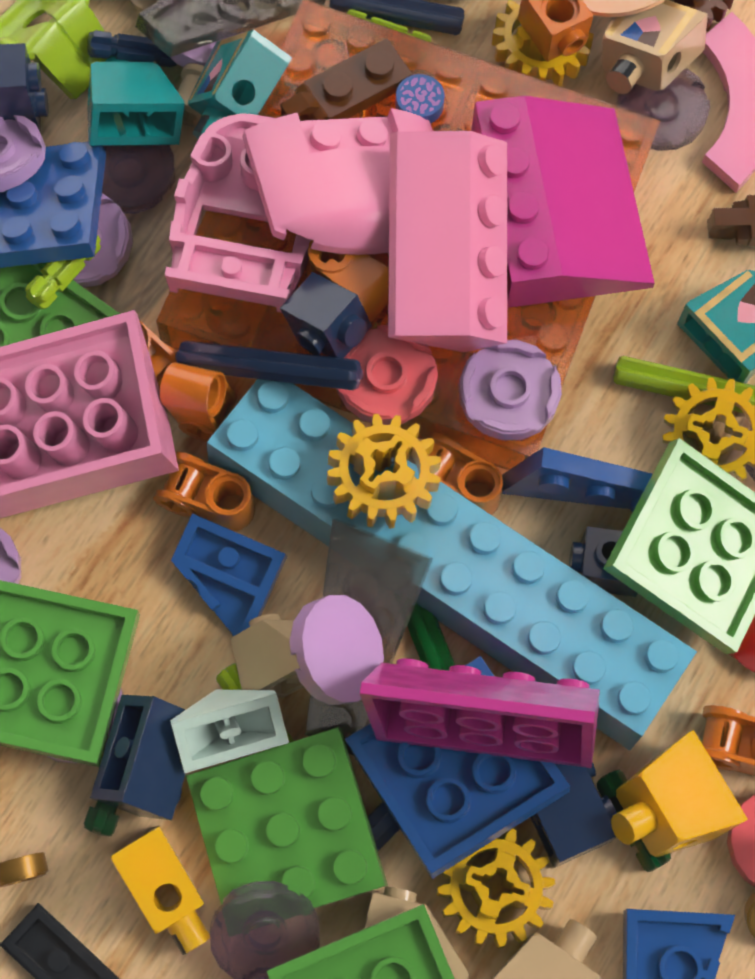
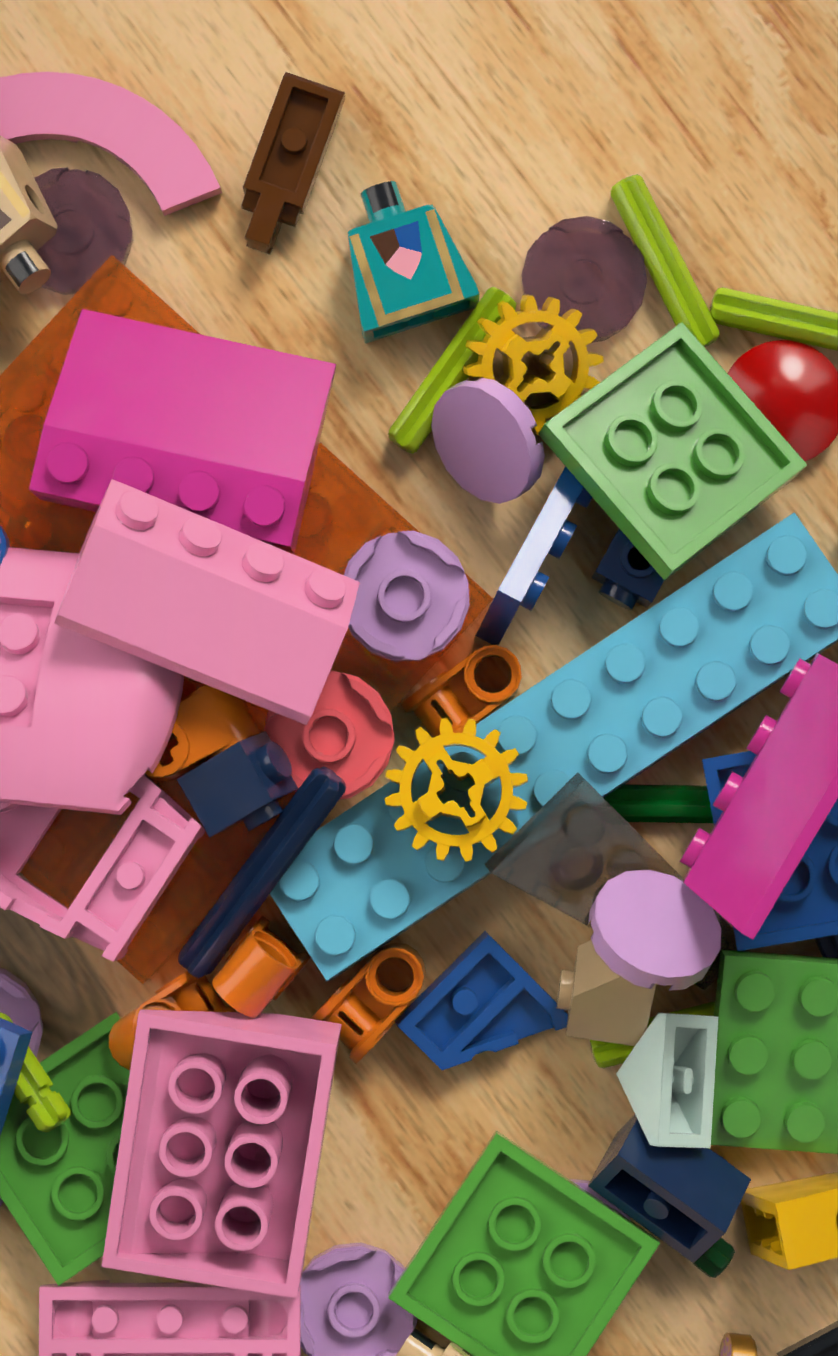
camera: 65 degrees left, 15 degrees up
none -> lavender tile [431,378,545,504]

